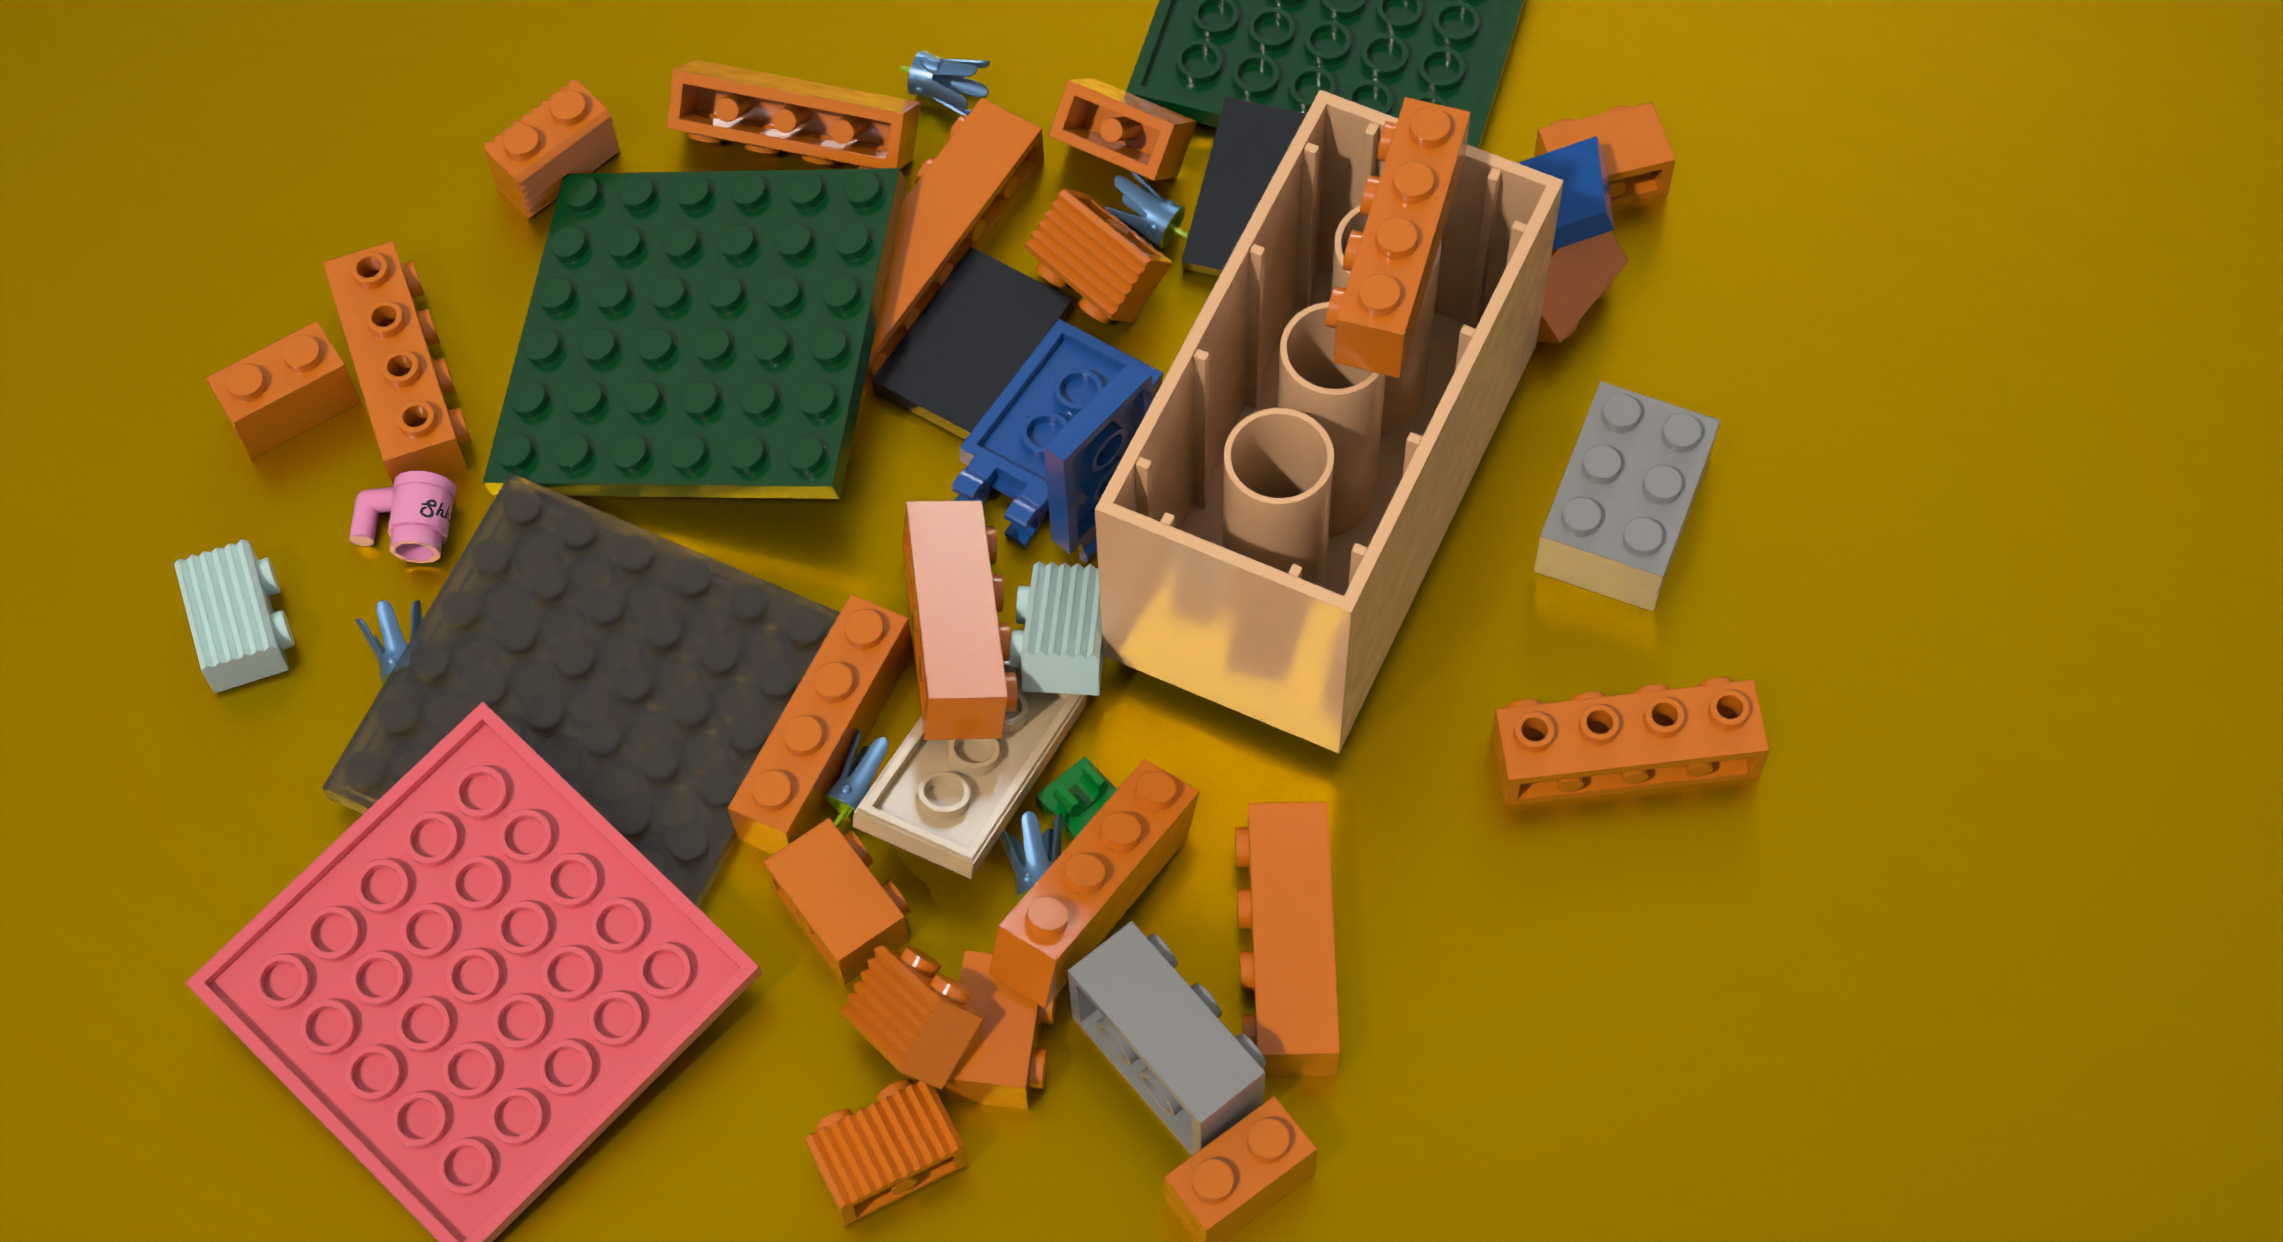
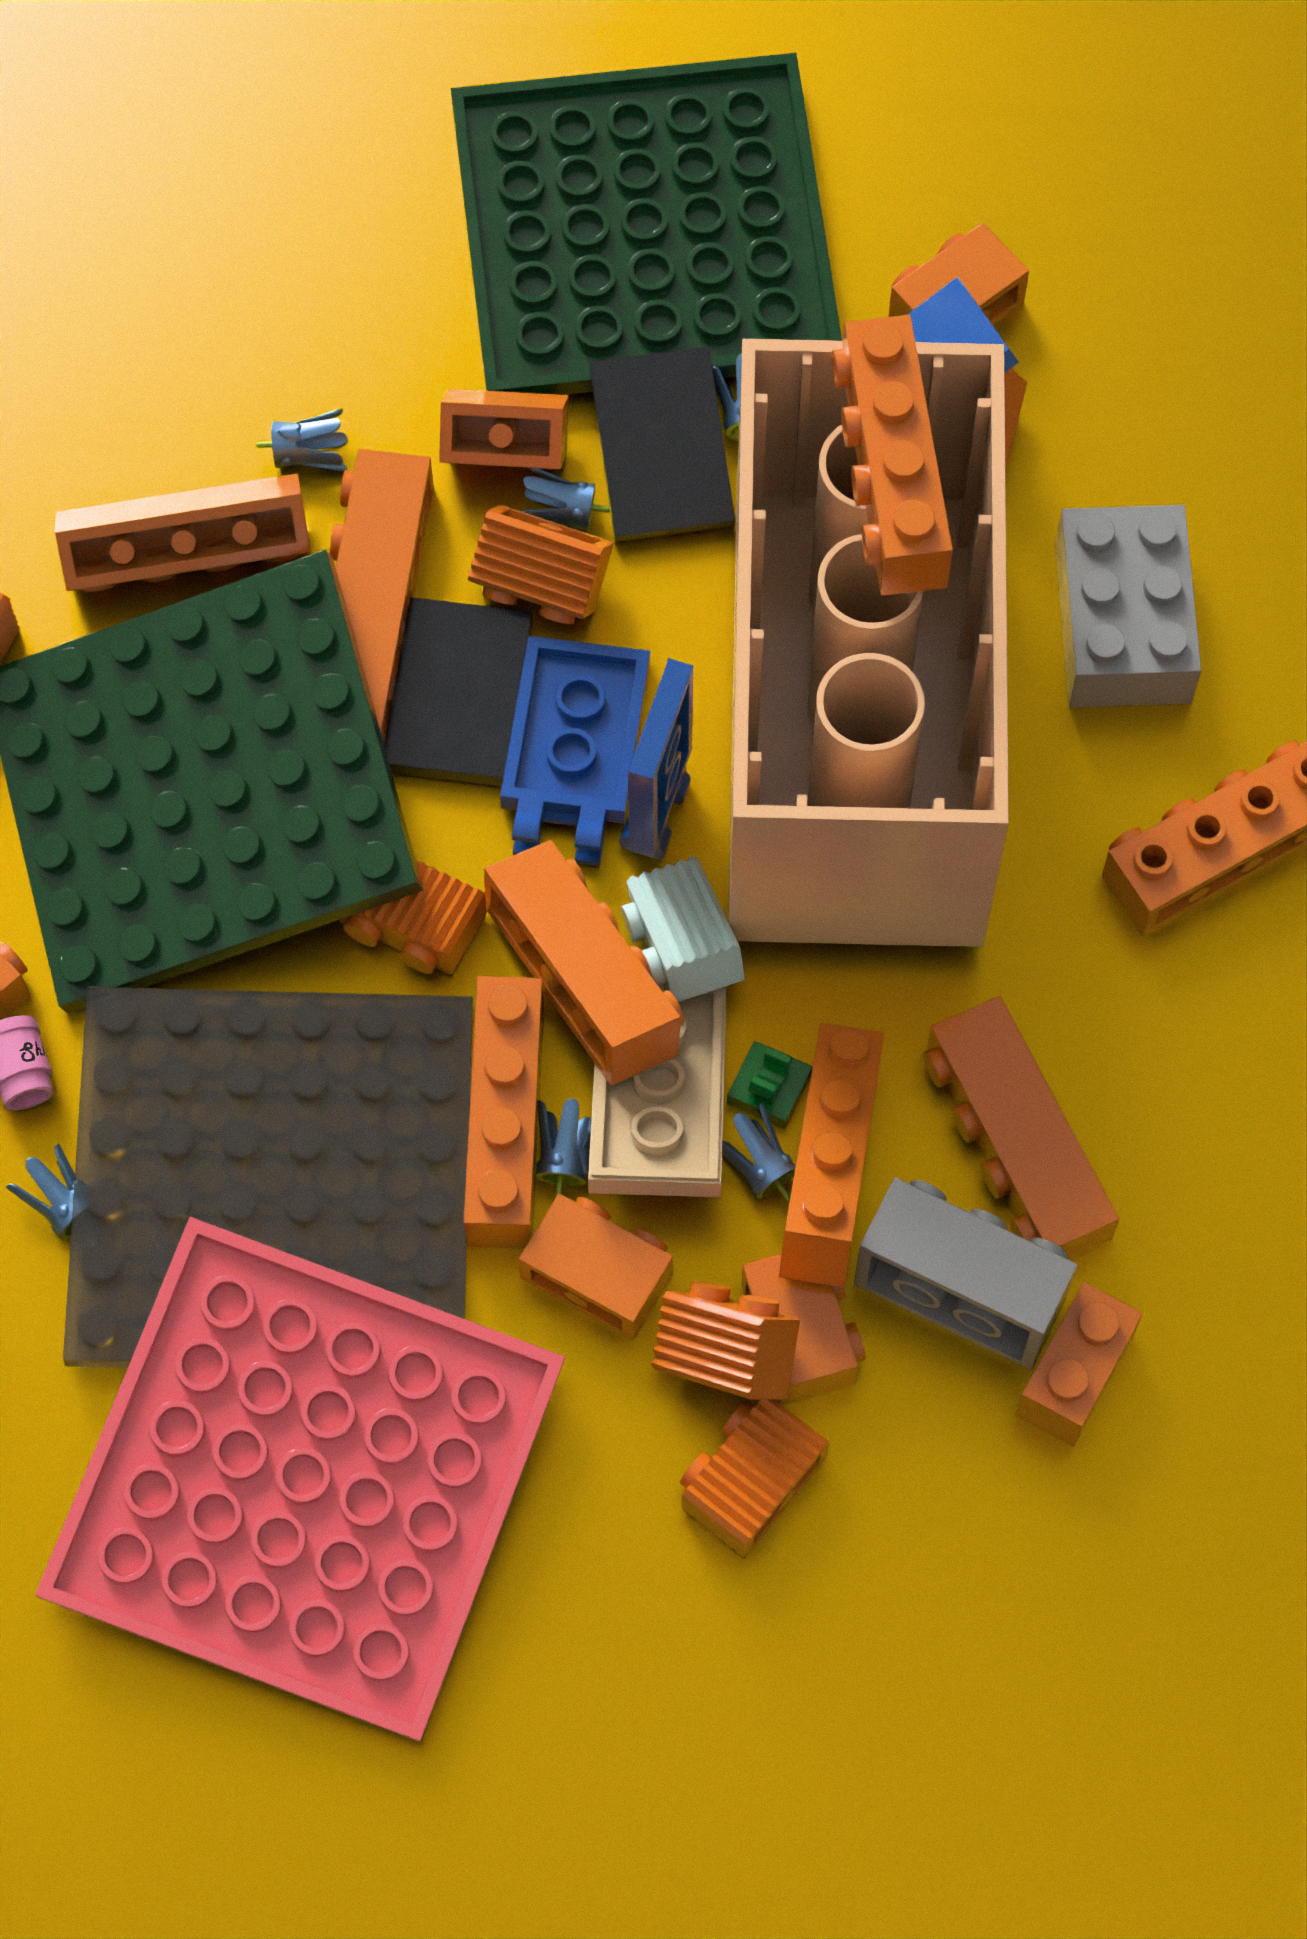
camera: 25 degrees left, 5 degrees up
none -> orange brick [340,860,487,976]

